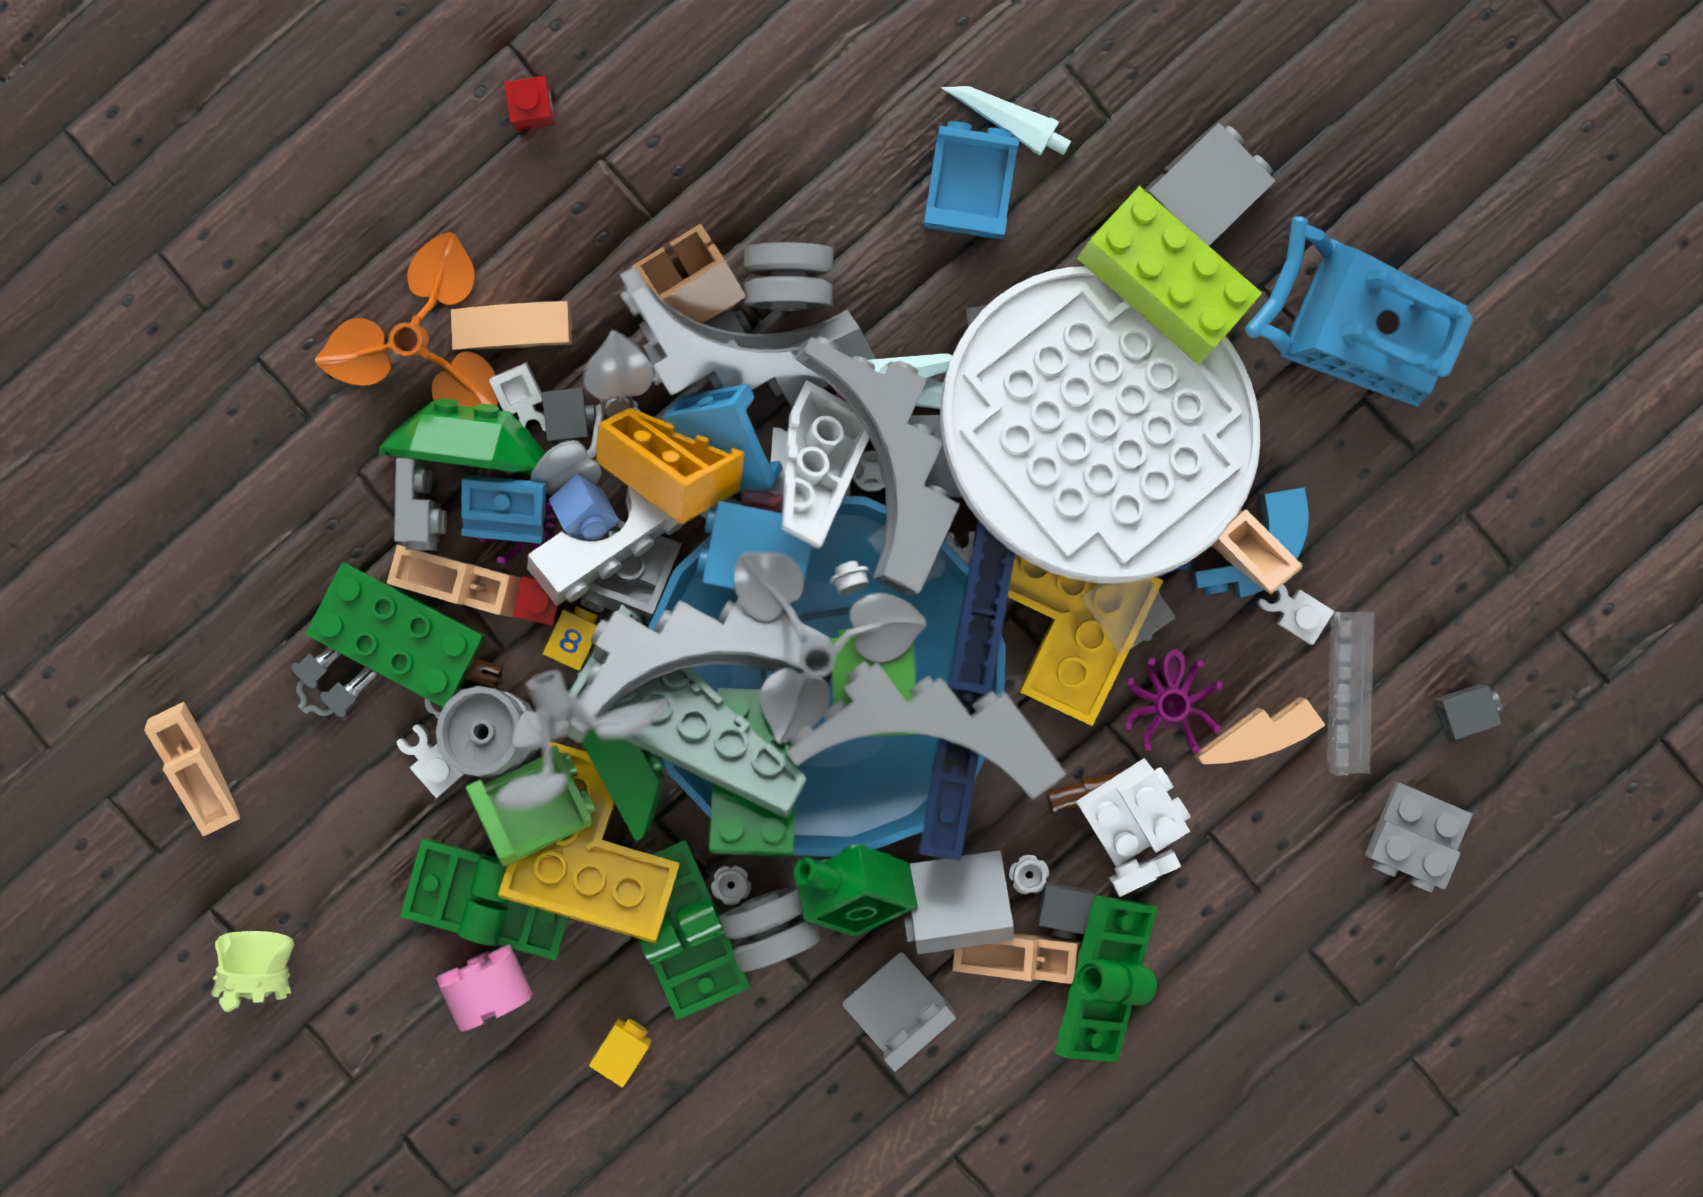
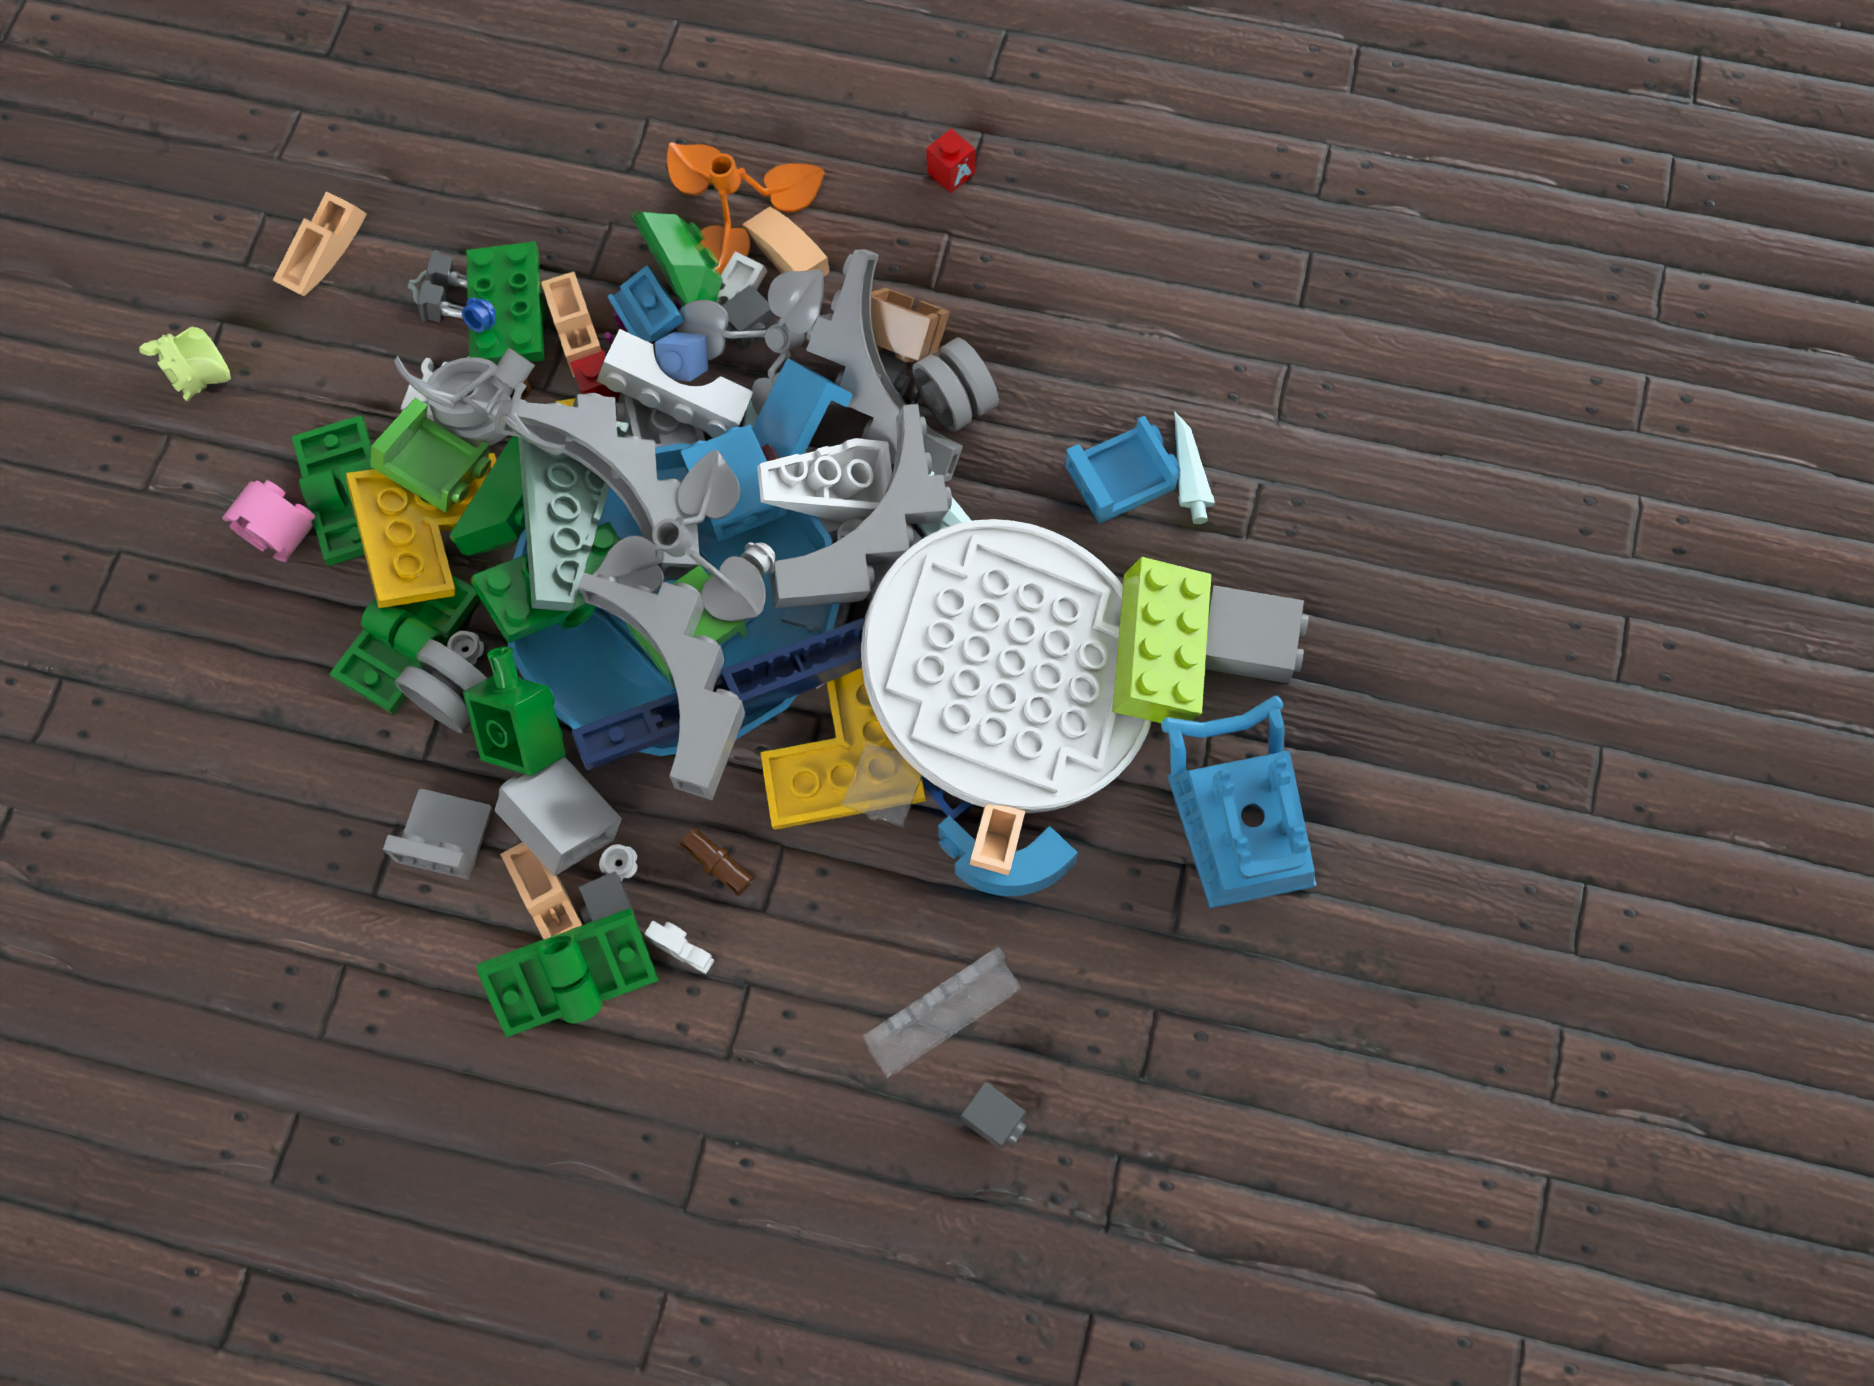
camera: 55 degrees right, 20 degrees down
light grey plate [395,458,448,551] -> none
yellow brick [589,1018,652,1088] -> none
light orange wedge [596,408,745,524] -> none
white plate [1076,758,1191,867] -> none
magenta animal [1125,649,1223,753] -> none
light nougat slope [1193,697,1325,764] -> none
white plate [1256,585,1334,645] -> none
light grey plate [1364,781,1473,893] -> none
none -> blue plate [462,298,496,332]

